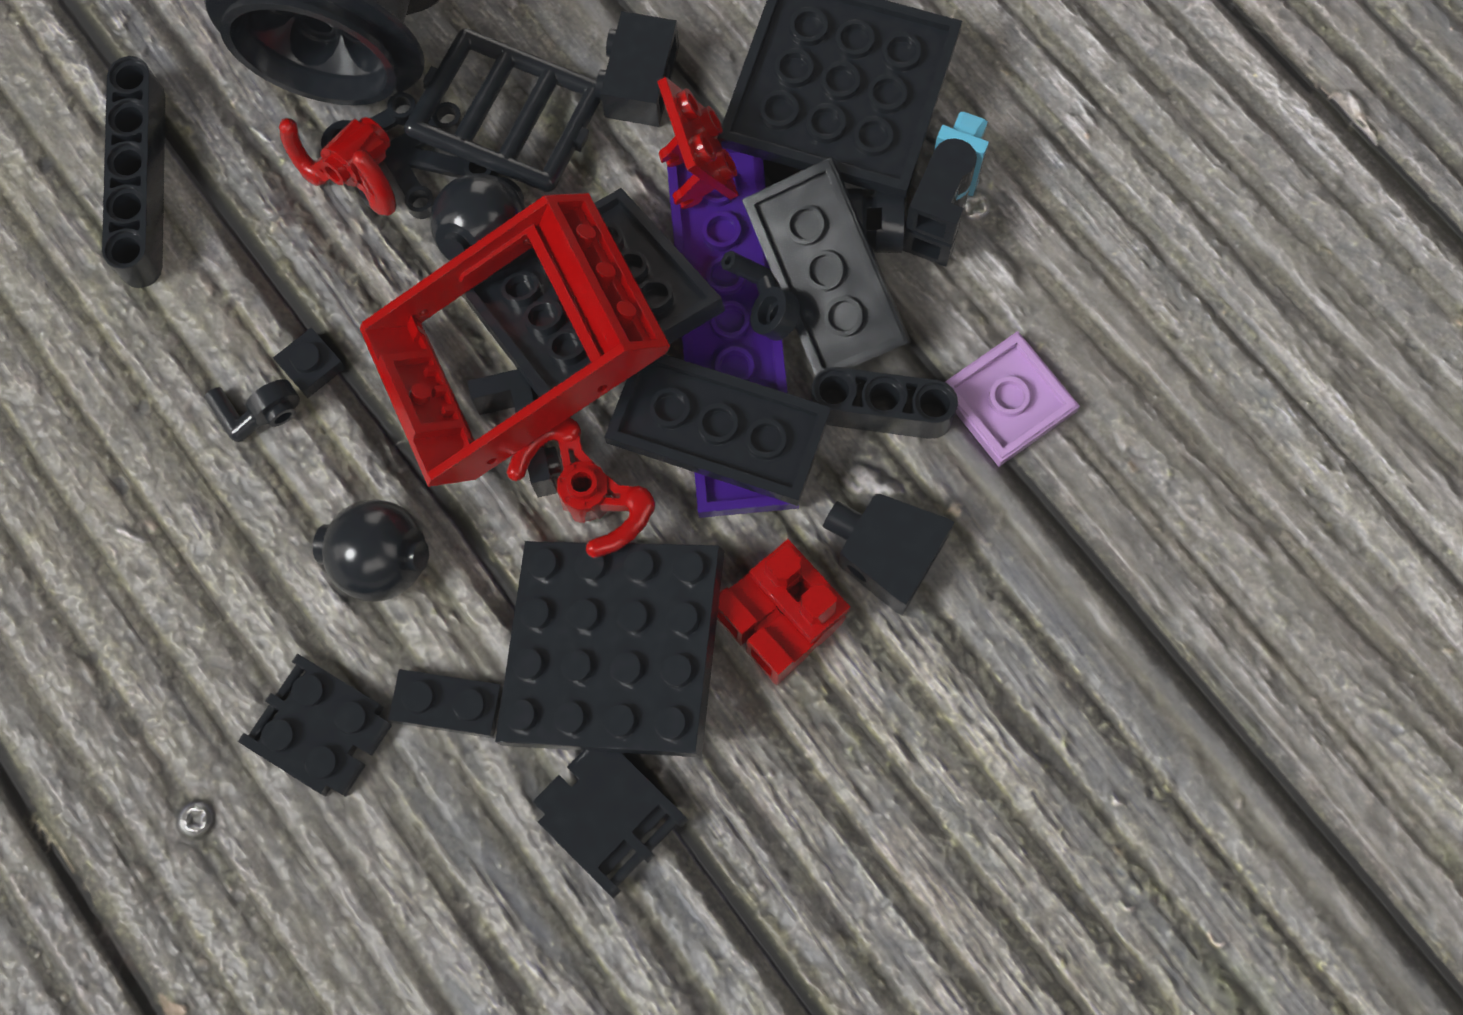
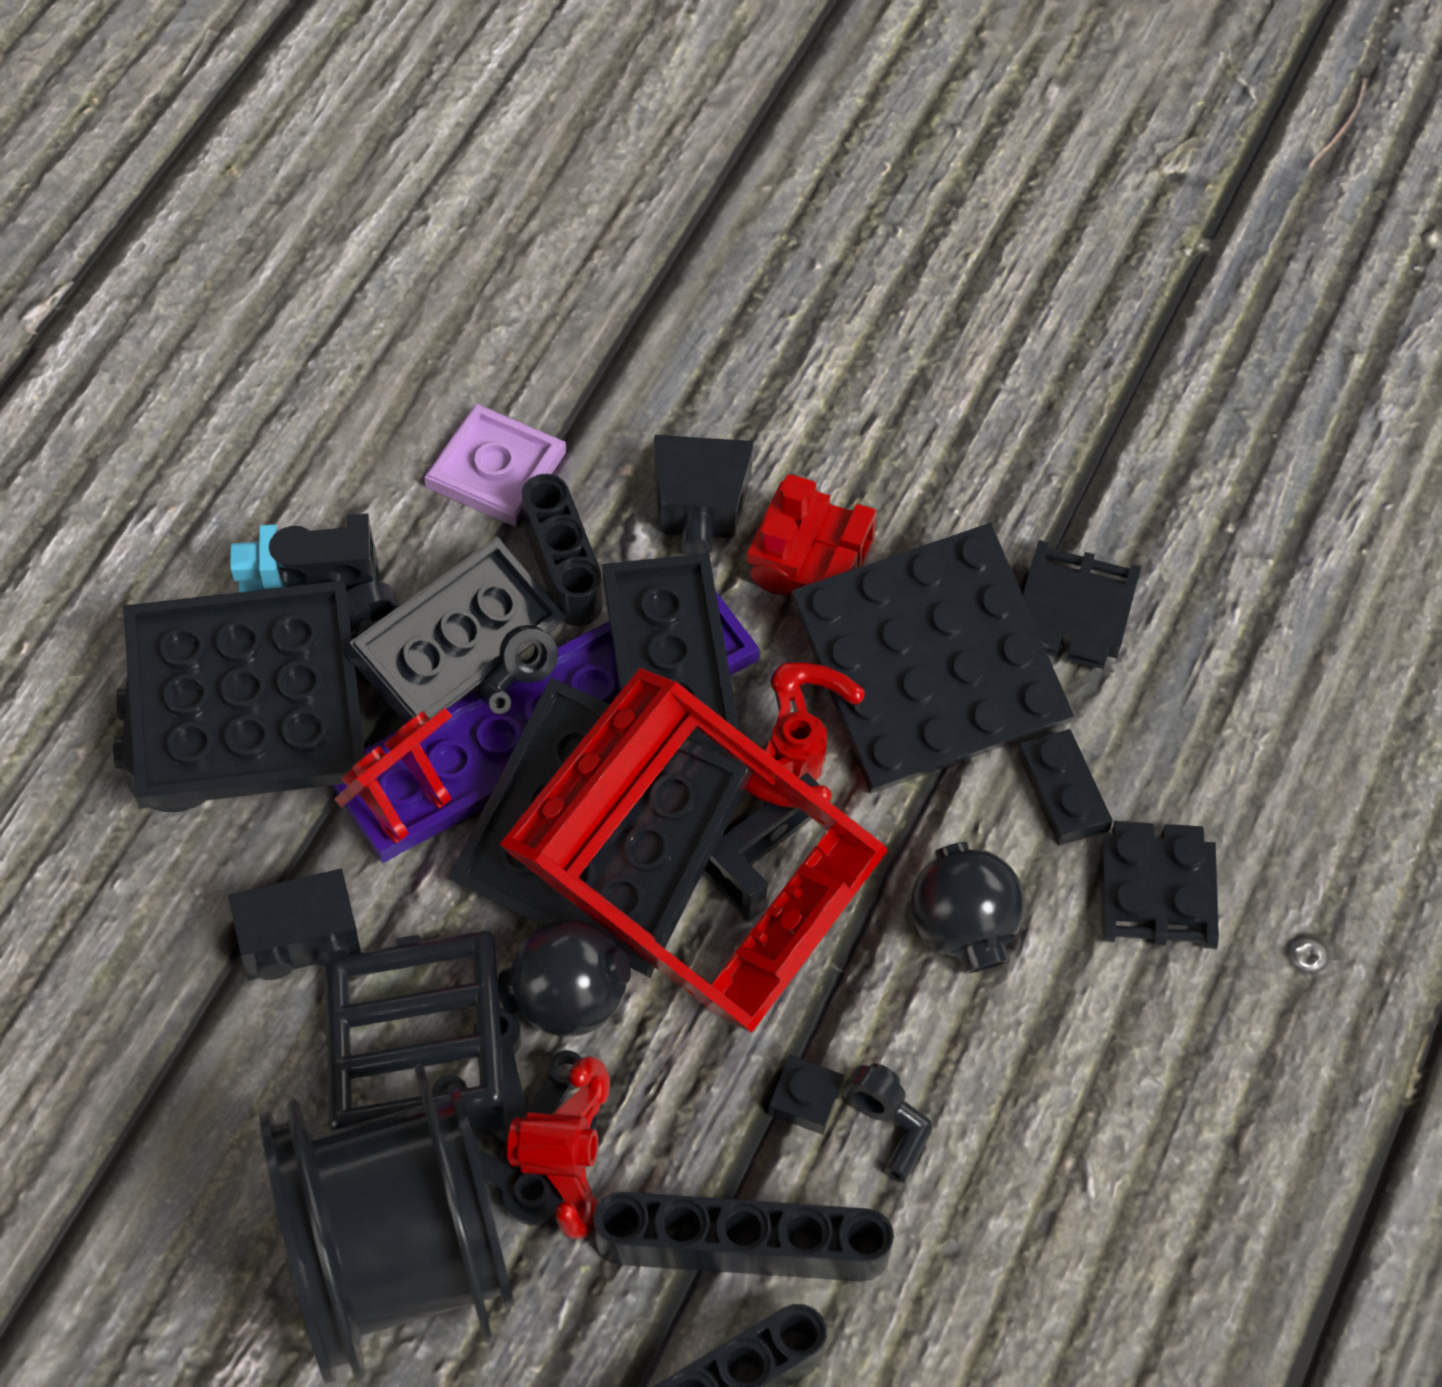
camera: 125 degrees left, 15 degrees down
none -> black beam [593,1192,894,1282]

